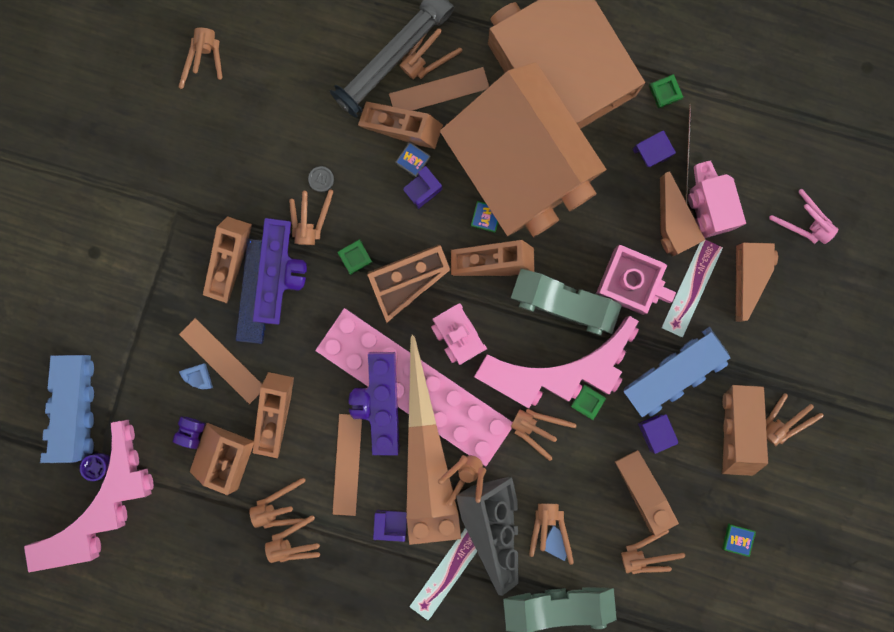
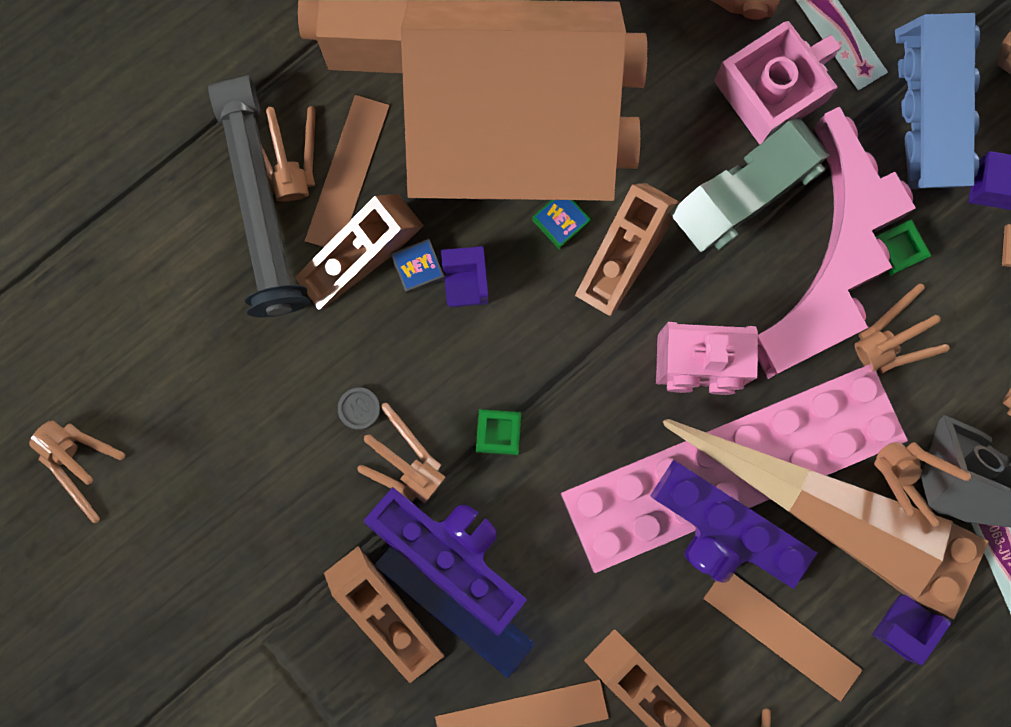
camera: 55 degrees left, 5 degrees down
nougat wedge [367,244,450,322] -> none

